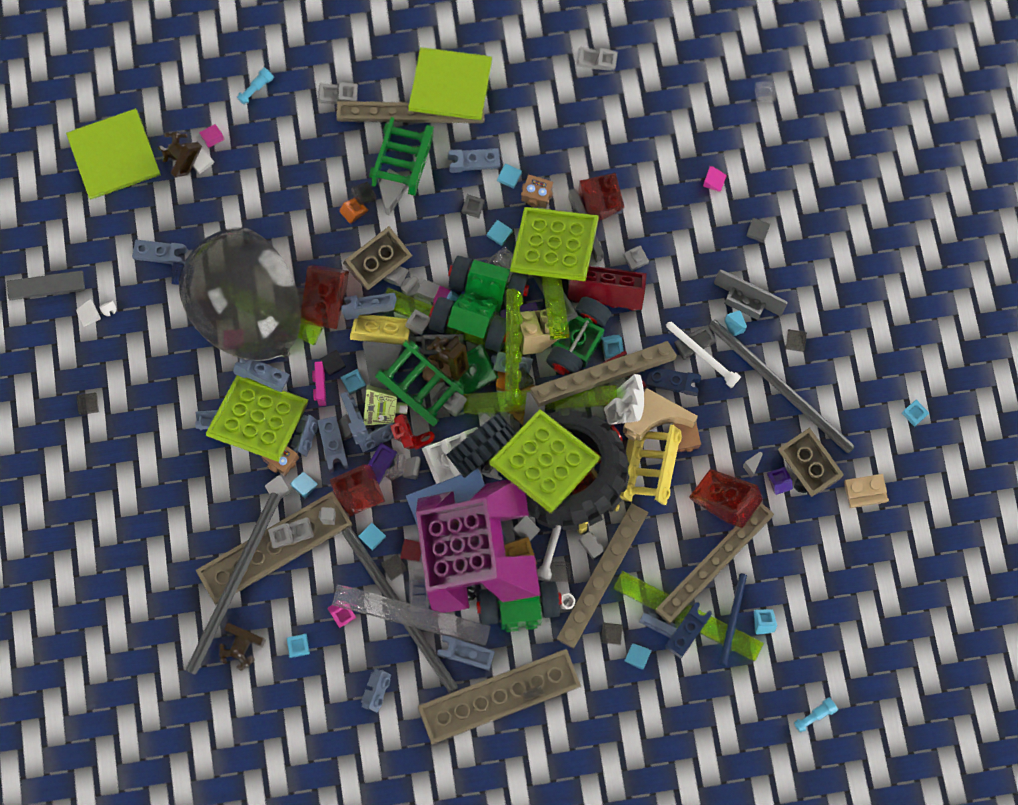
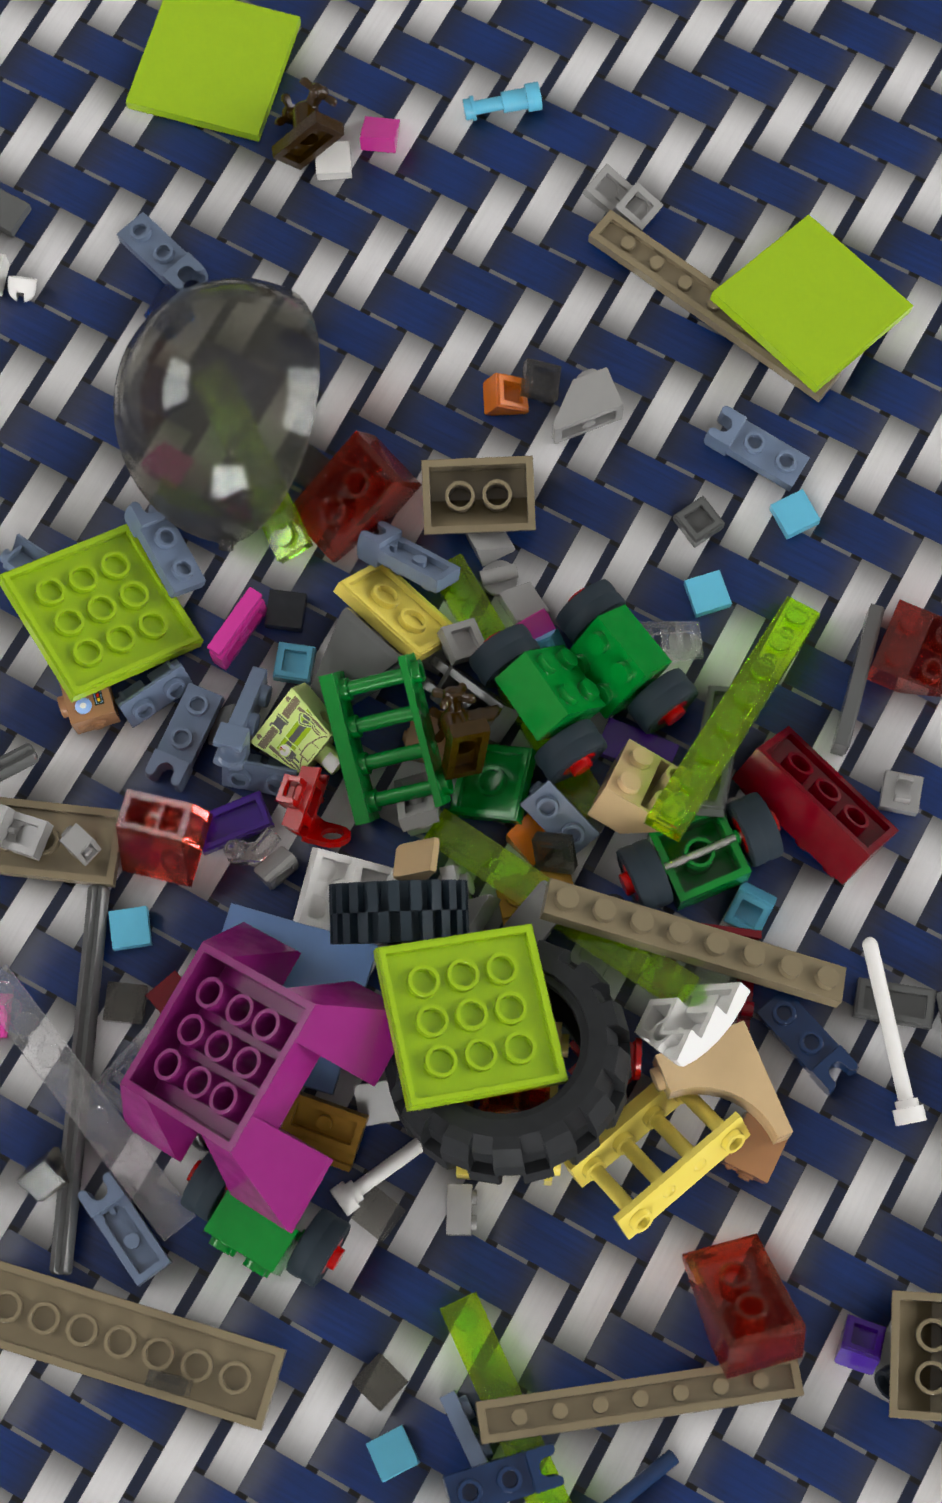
camera: 45 degrees right, 0 degrees up
light grey slope [265,474,291,499] -> none
medium azure slope [290,472,318,498] -> none
green fence [369,117,434,196] -> none
clear neon green plate [505,289,523,406] -> none
lime tile [510,207,599,281] -> none
medium nougat head [521,174,553,208] -> none
dark tan plate [556,503,649,649] -> none
white hinge [560,593,575,610] -> none
light grey slope [743,452,763,478] -> none
none -> clear smoke slope [16,1147,69,1202]
none -> tan slope [393,837,440,881]

